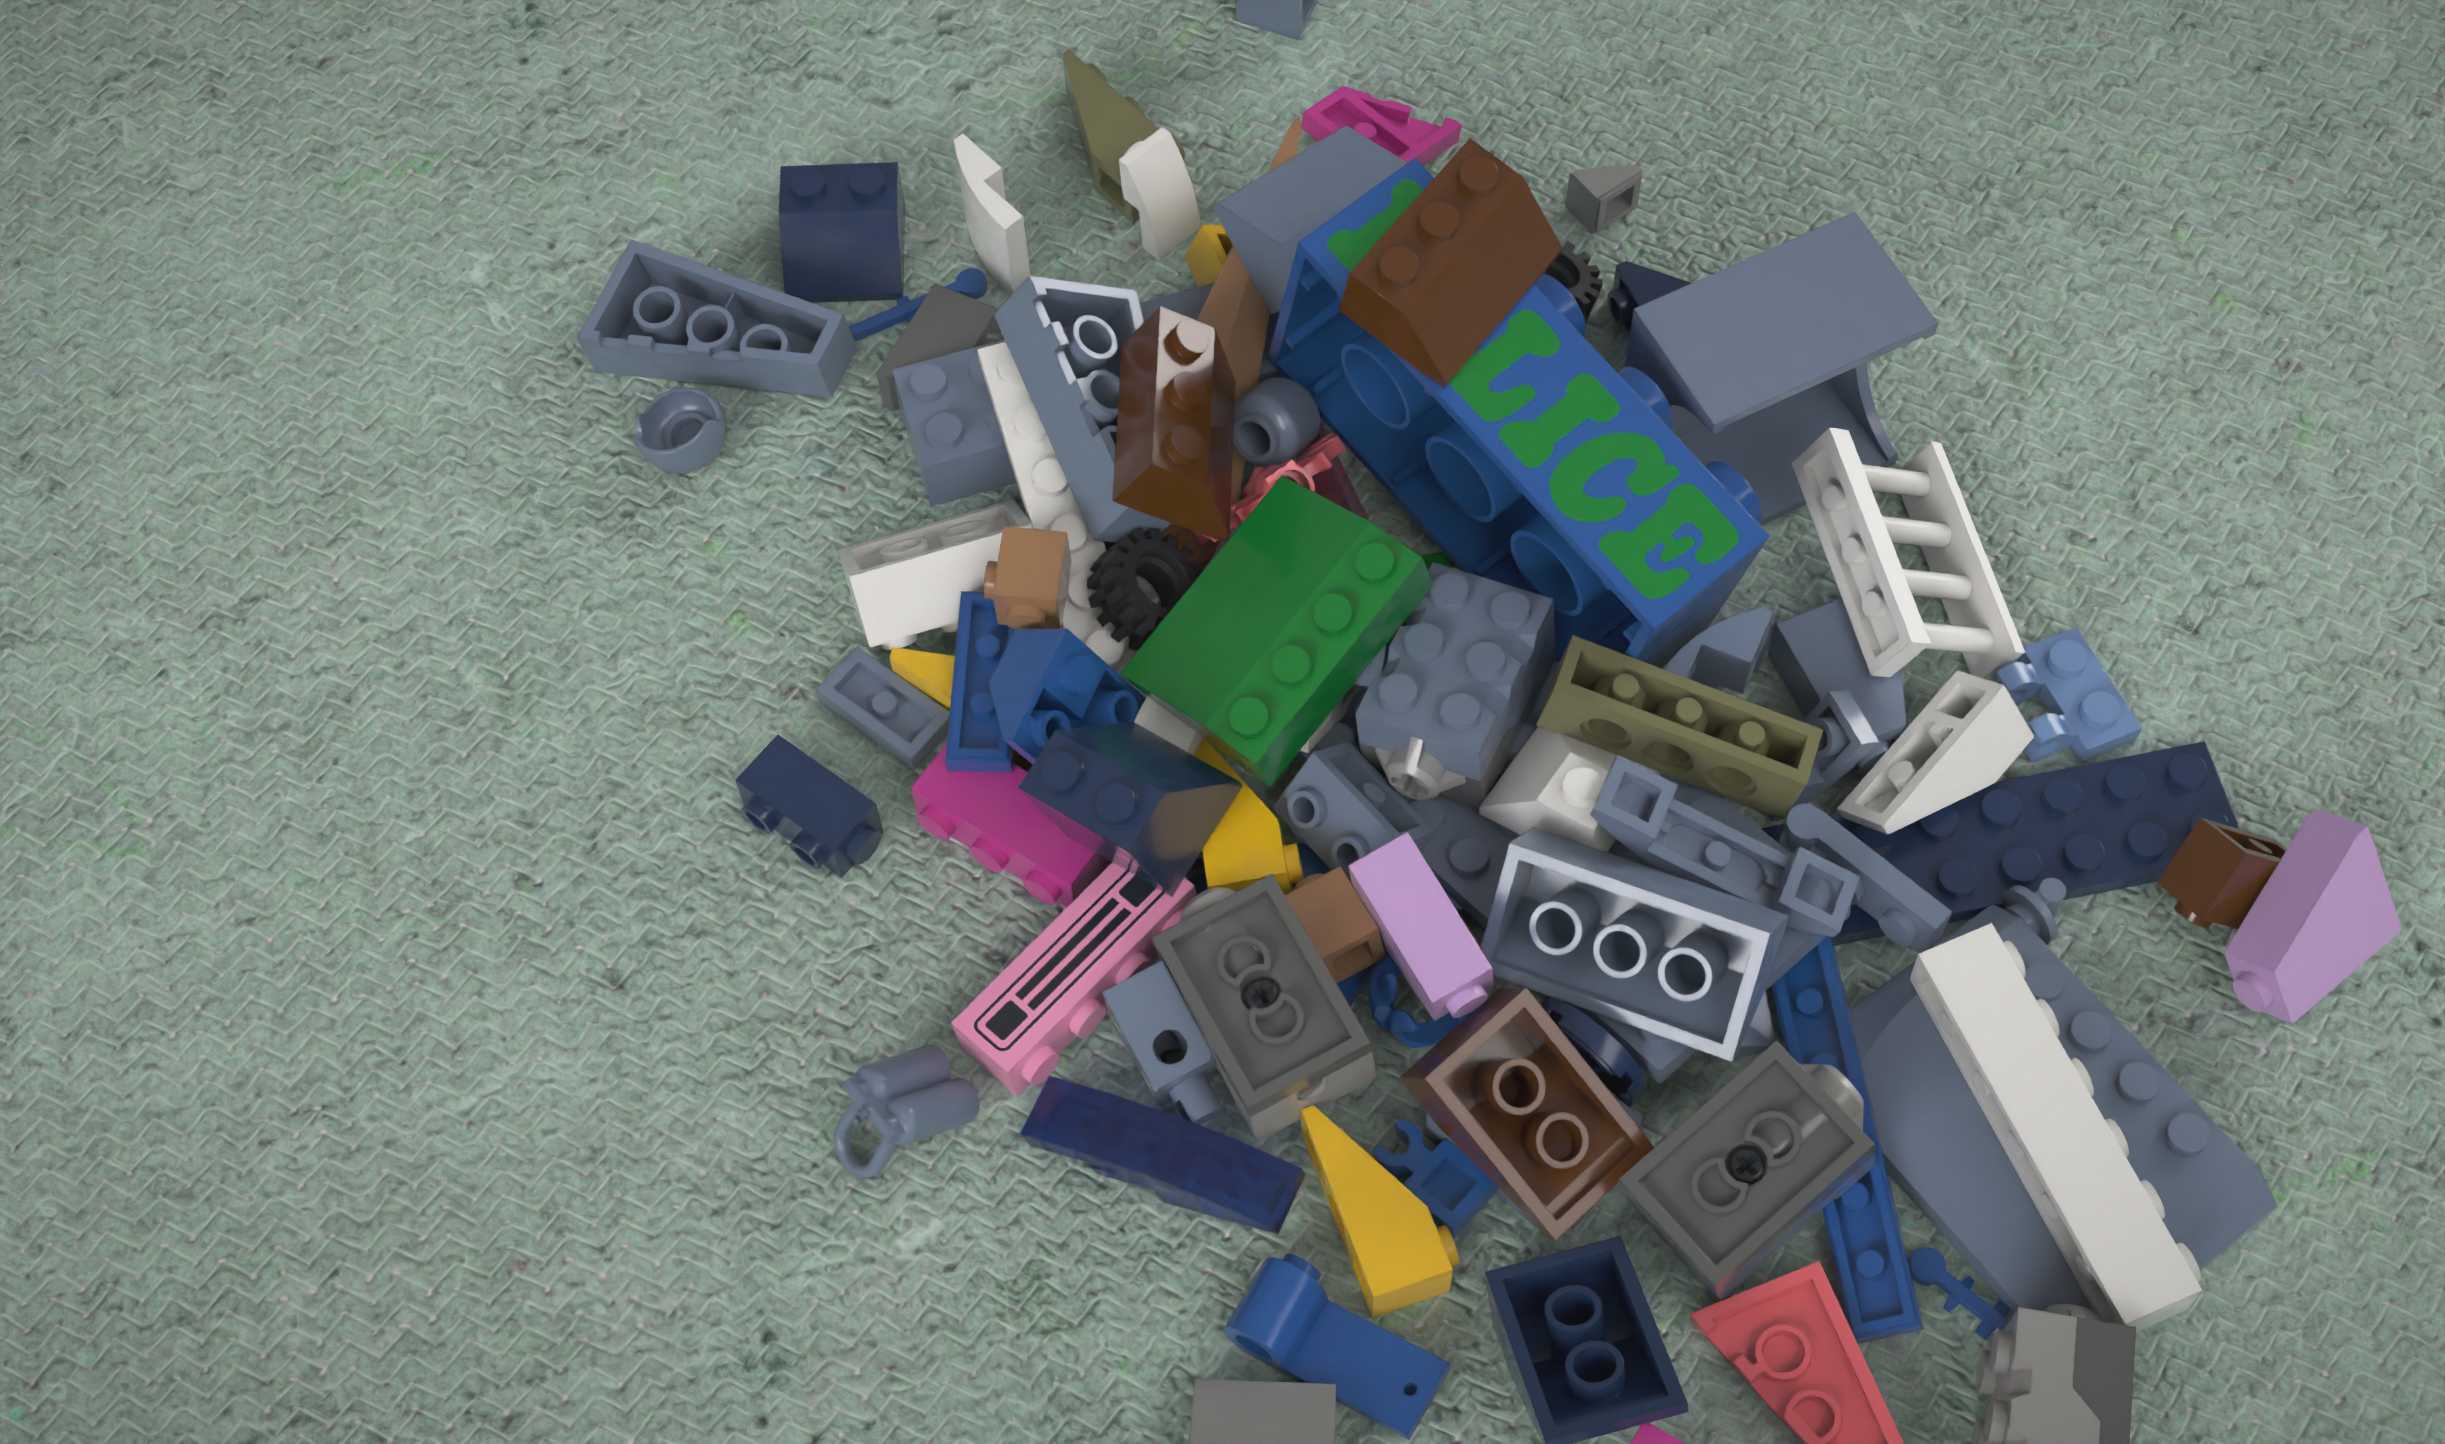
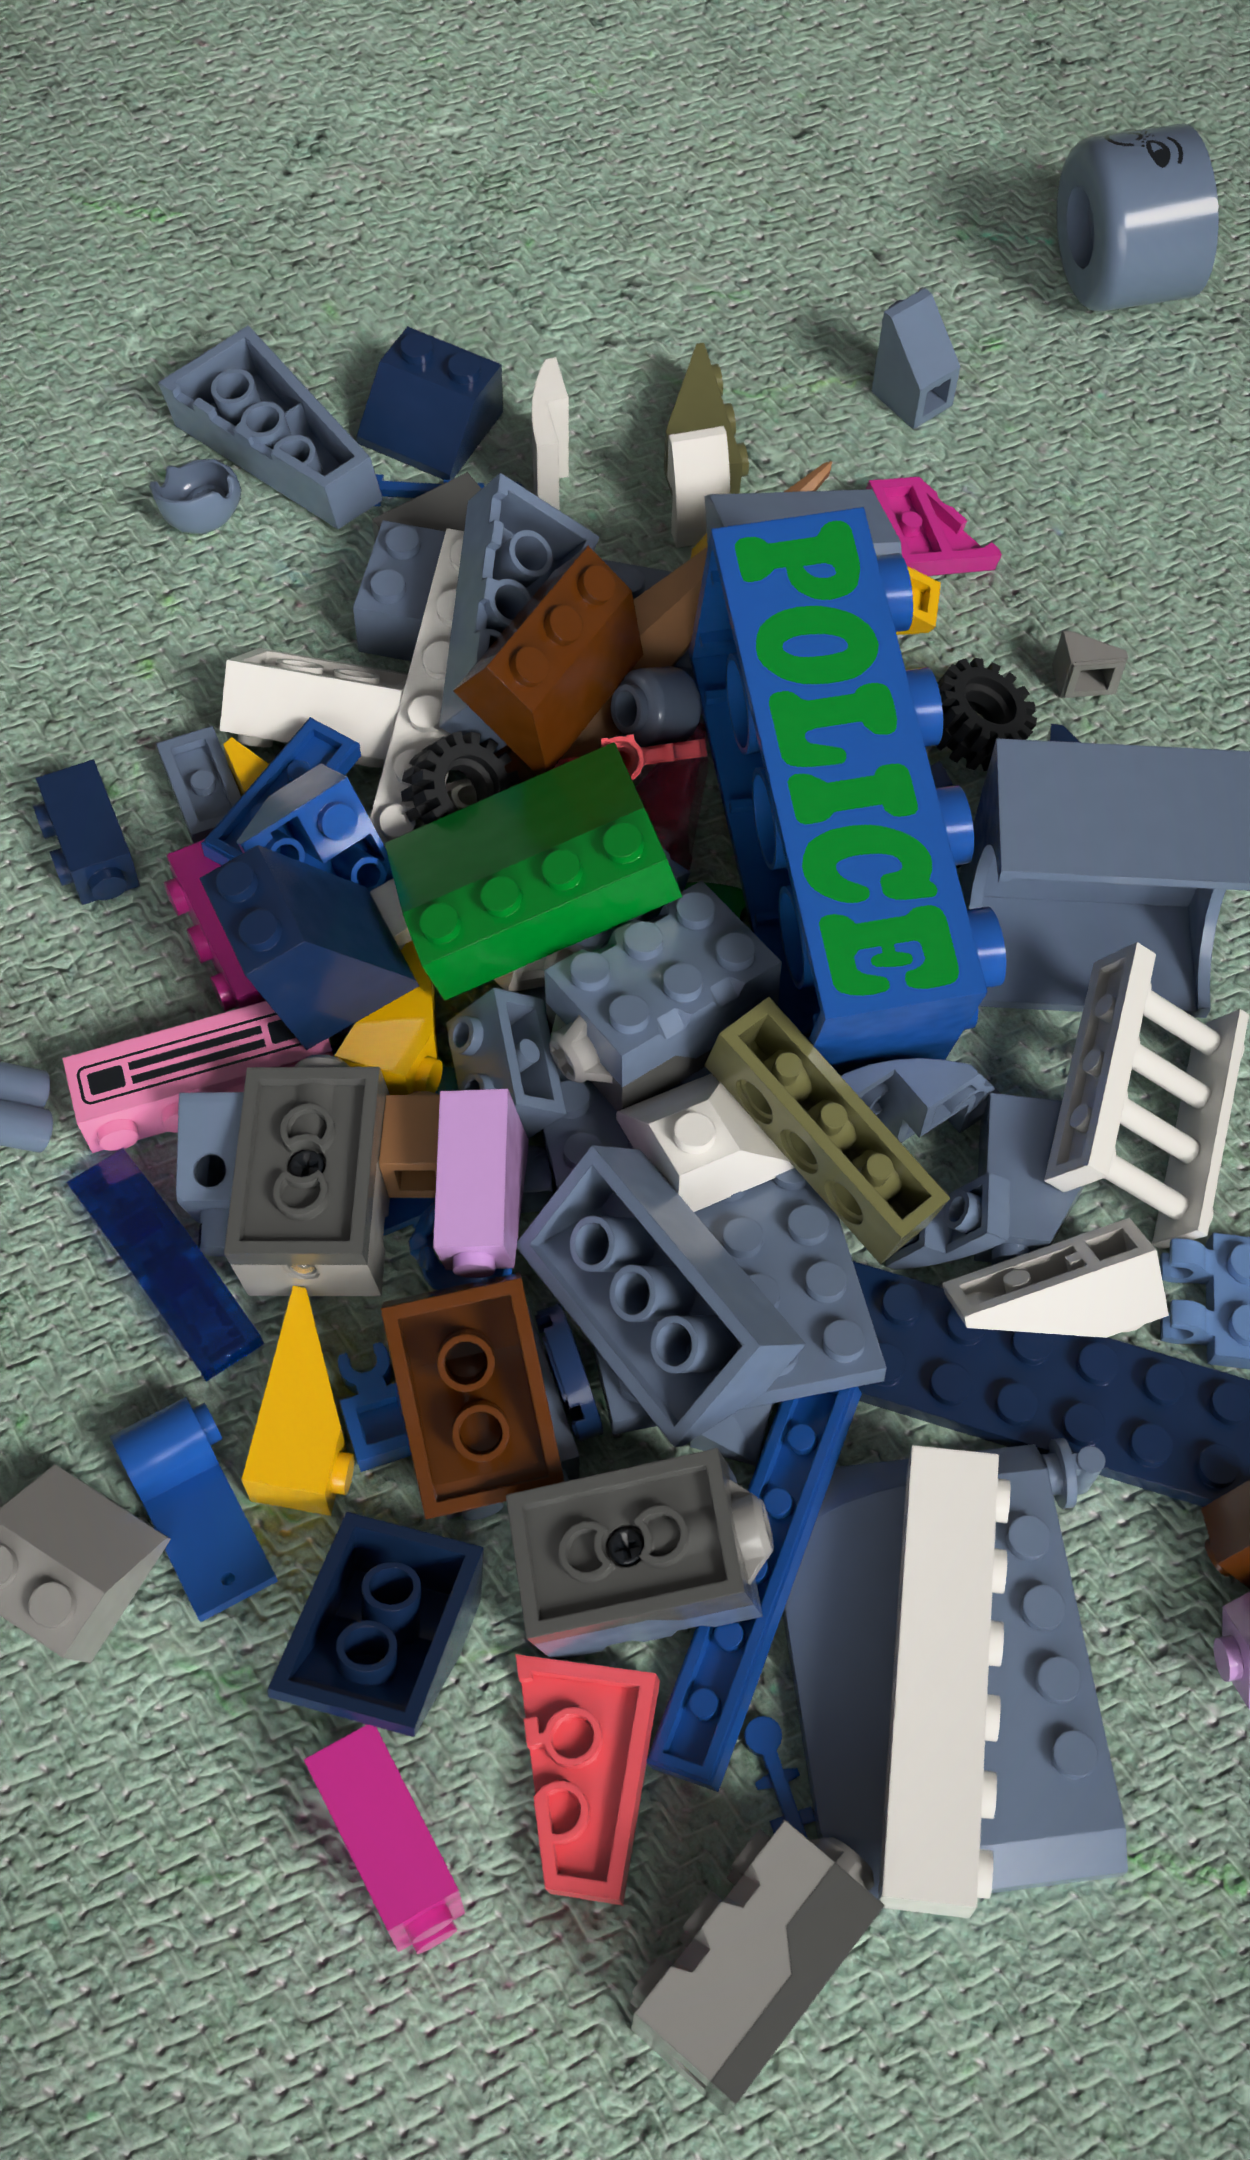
camera: 25 degrees right, 0 degrees up
medium nougat brick [984,526,1072,630] -> none
reddish brown slope [1339,138,1563,389] -> none
sand blue slope [1590,754,1860,937] -> none
sand blue plate [1779,803,1952,953] -> none

